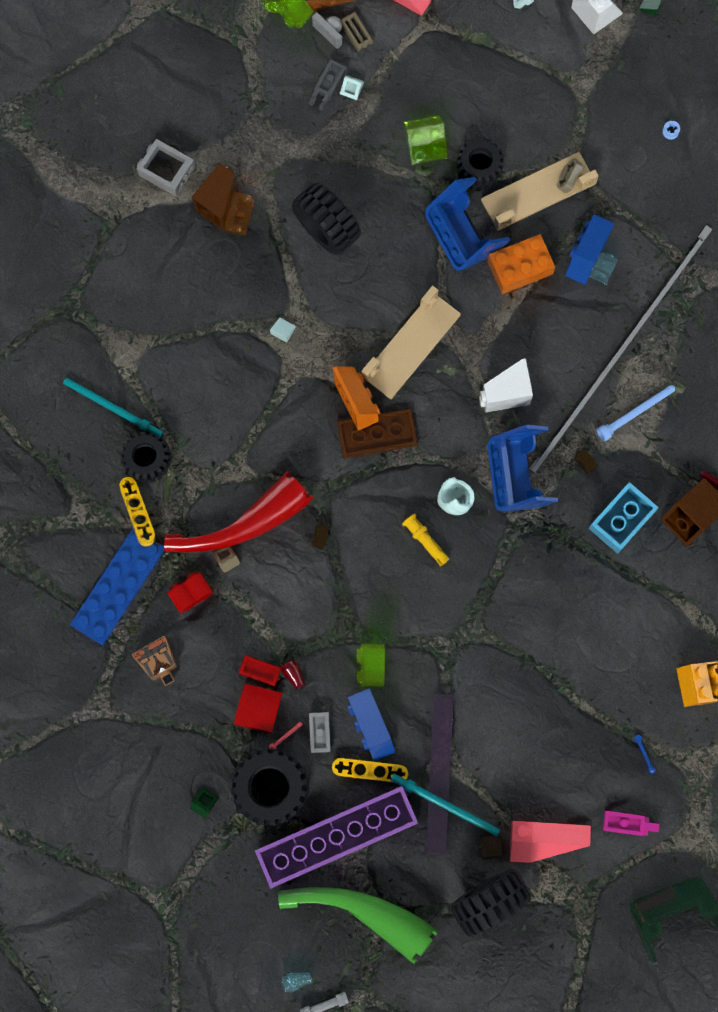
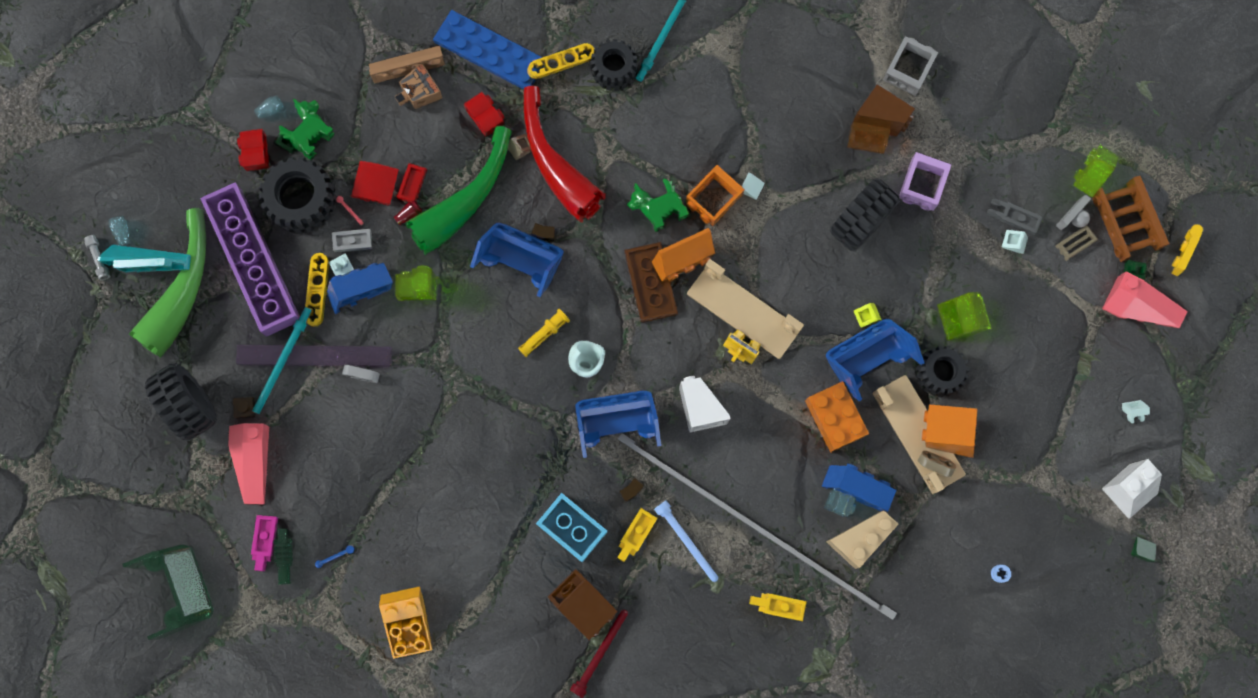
camera: 80 degrees right, 0 degrees up
none -> teal wedge [98,245,191,273]
none -> red brick [237,129,269,171]
none -> clear light blue cone [254,95,284,119]
none -> clear green hinge [274,529,293,585]
none -> green animal [279,99,334,160]
none -> light aqua tile [329,253,354,276]
none -> light grey beam [342,365,380,383]
none -> medium nougat fence [369,46,445,84]
none -> green brick [405,126,511,255]
none -> blue windscreen [470,223,564,297]
none -> yellow hinge [618,508,658,562]
none -> green animal [627,178,689,232]
none -> orange window [686,165,745,226]
none -> yellow hips [723,330,760,365]
none -> yellow hinge [749,593,806,621]
none -> tan wedge [826,511,898,569]
none -> neon yellow slope [854,303,881,328]
none -> lavender window [899,152,951,211]
none -> orange slope [922,404,977,458]

